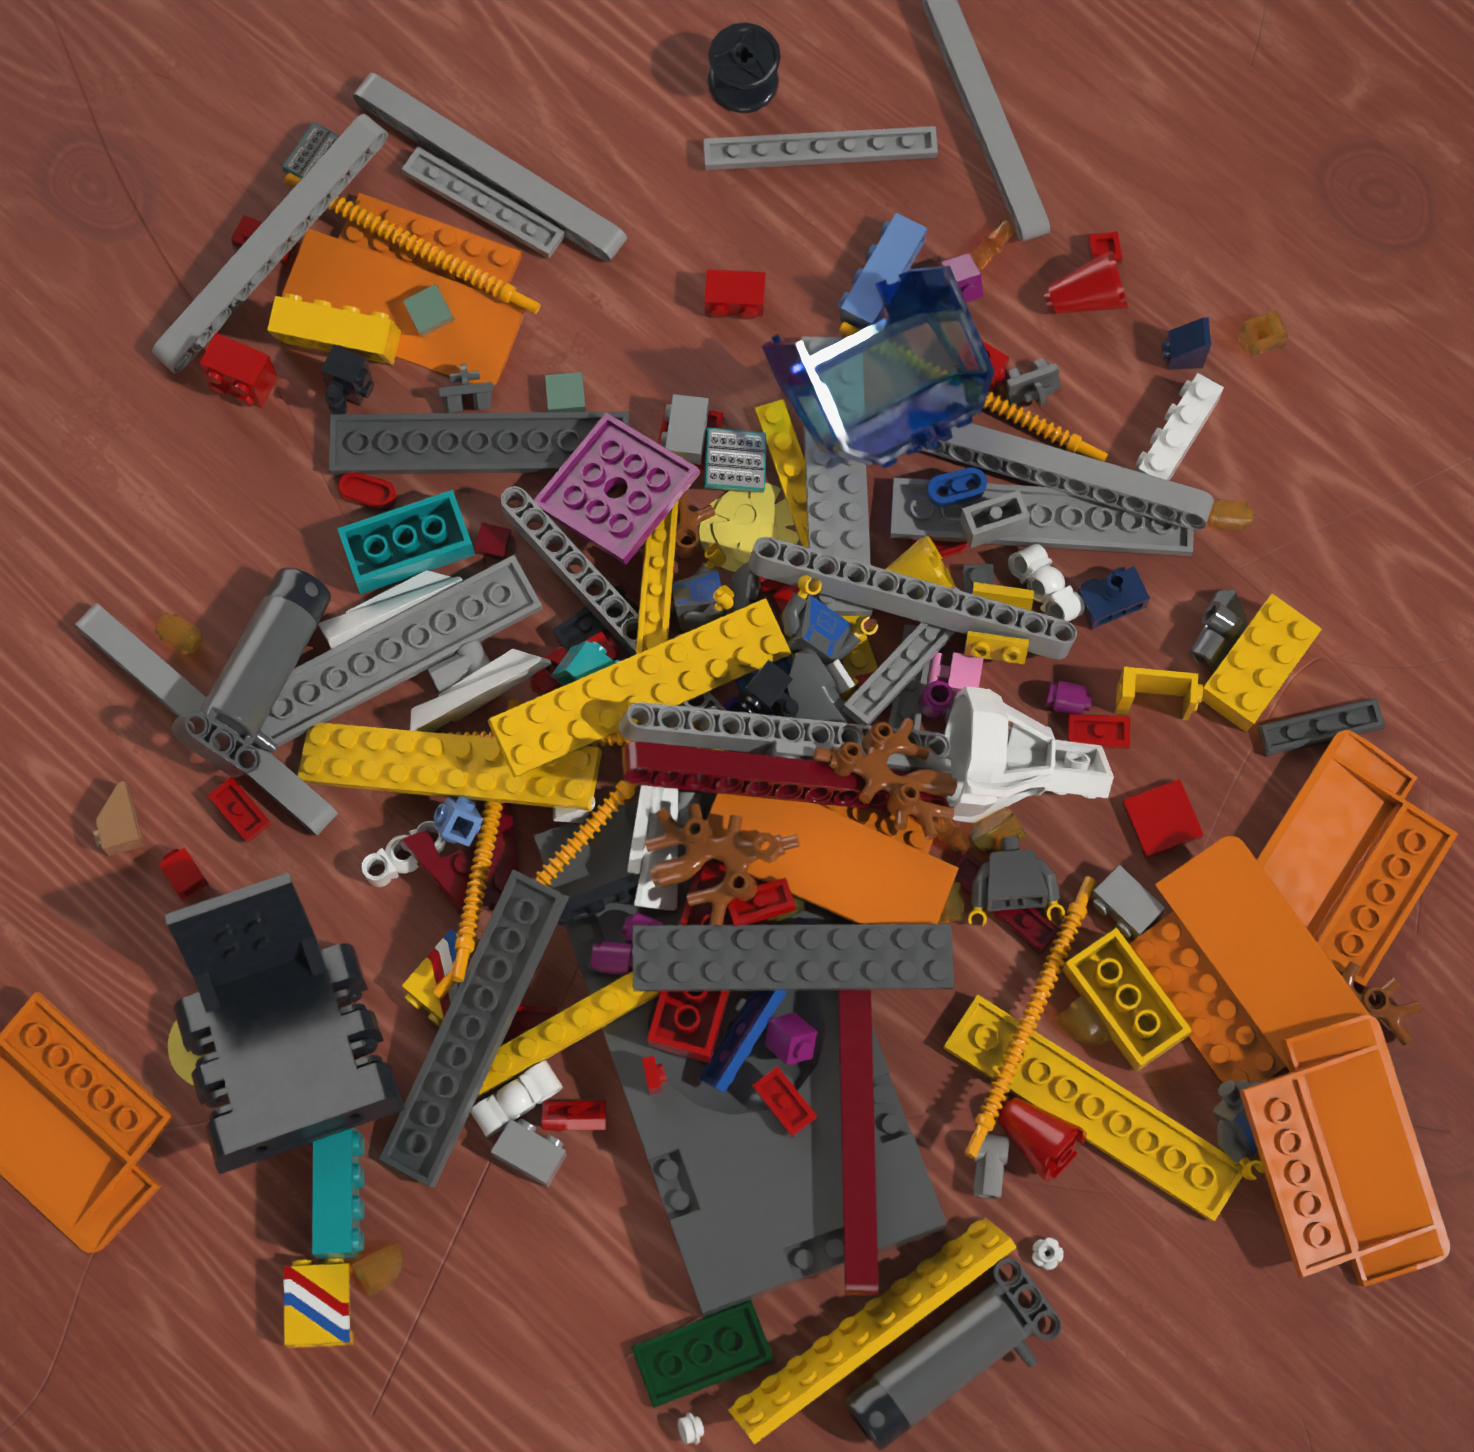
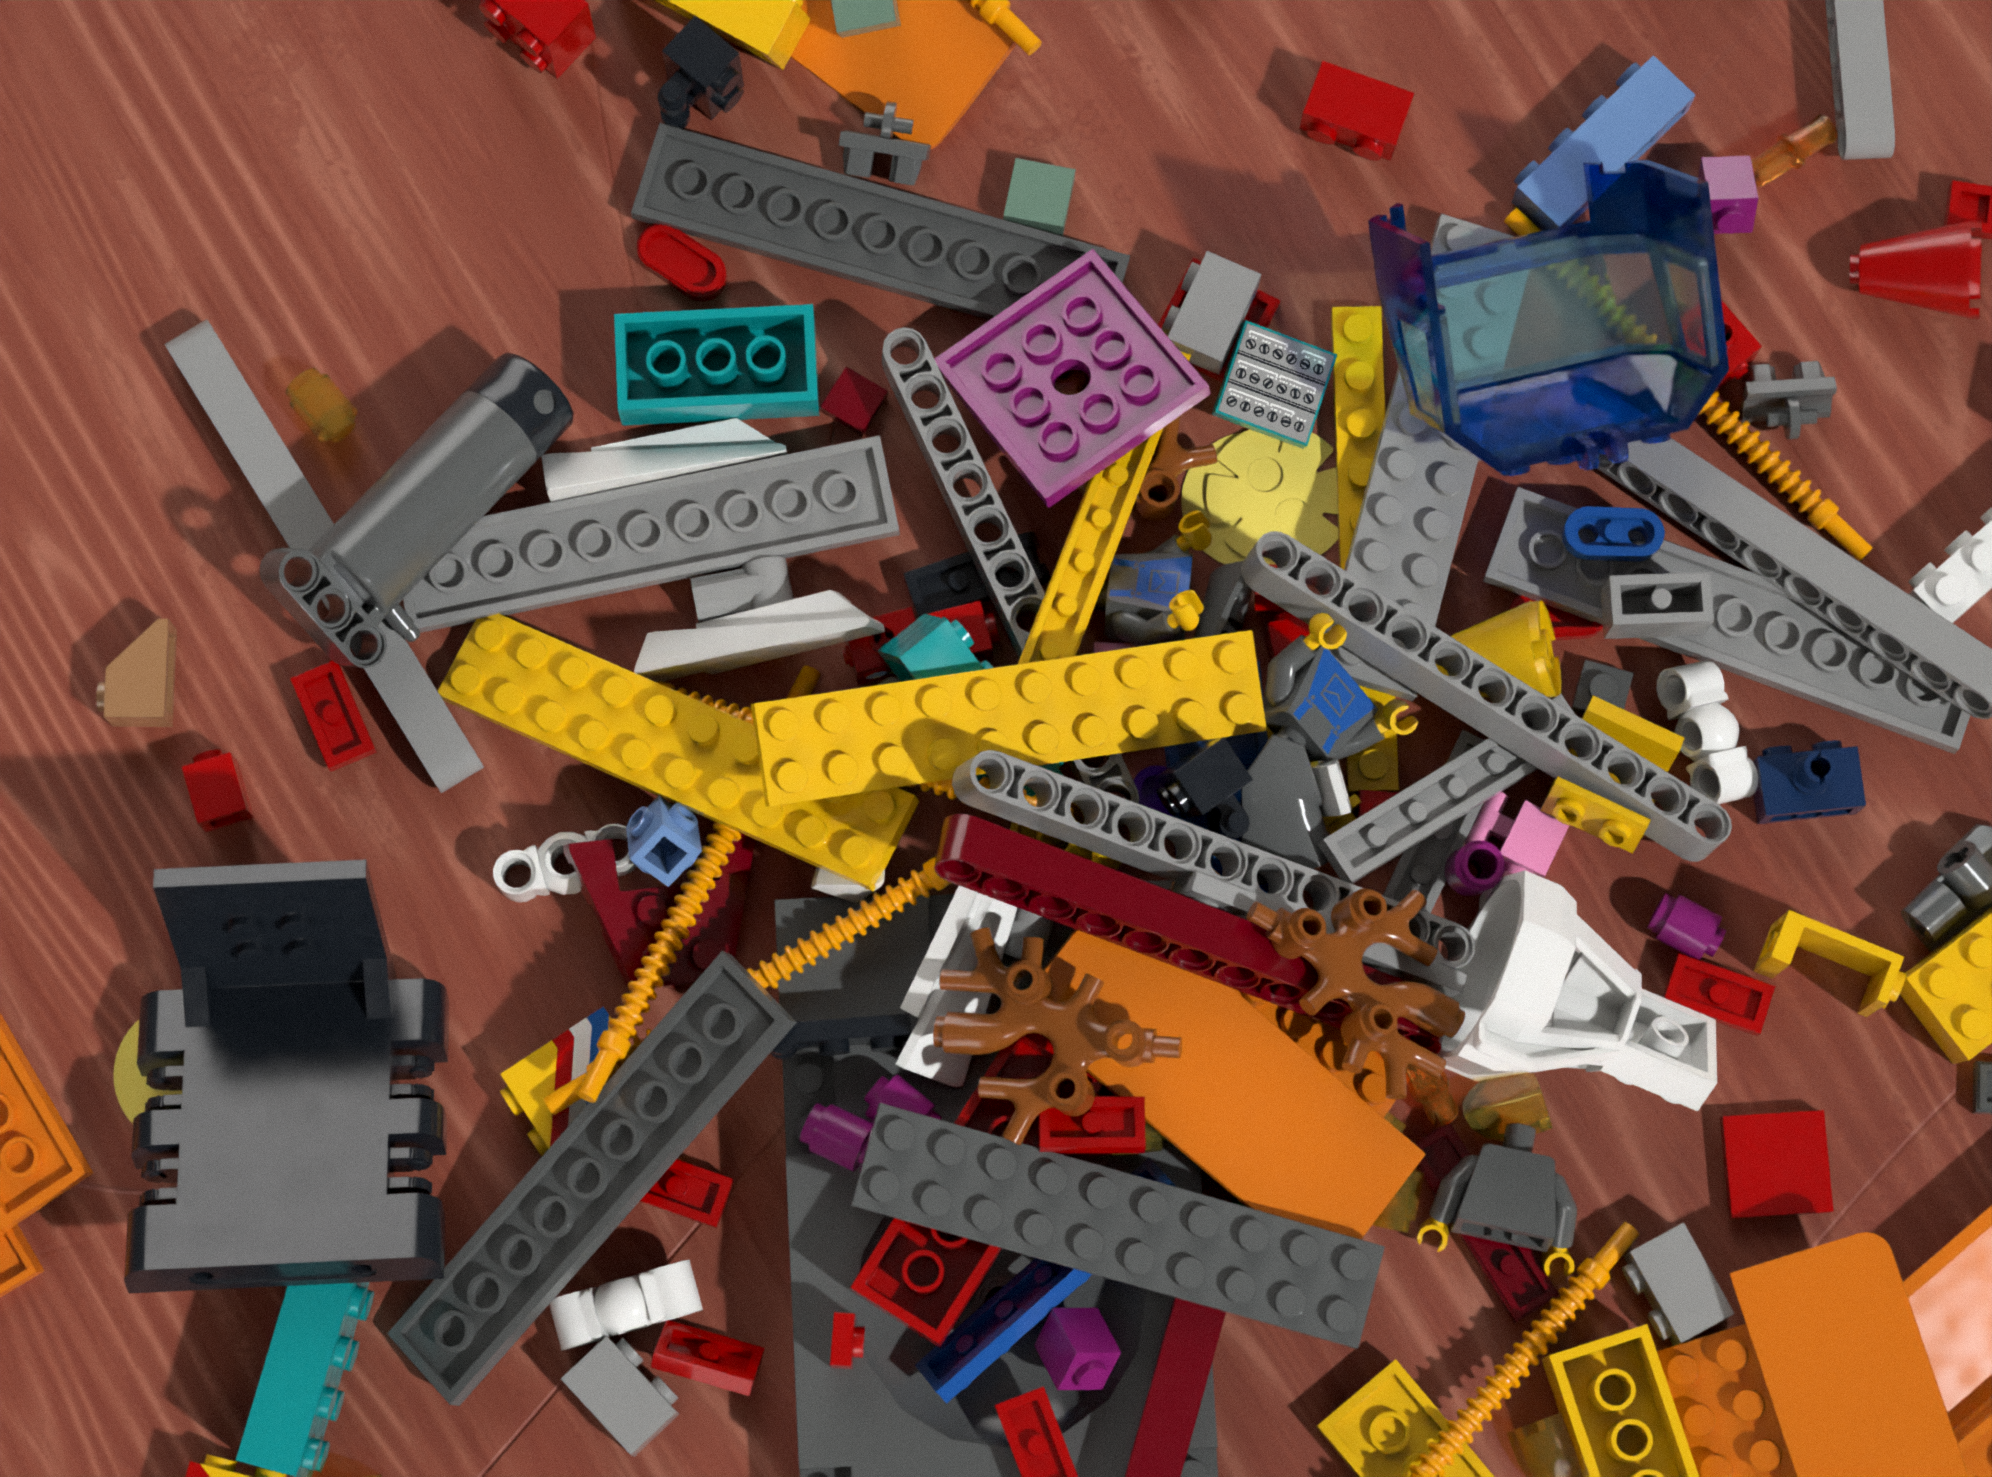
camera: 15 degrees right, 5 degrees up
yellow plate [476,971,661,1099] -> none

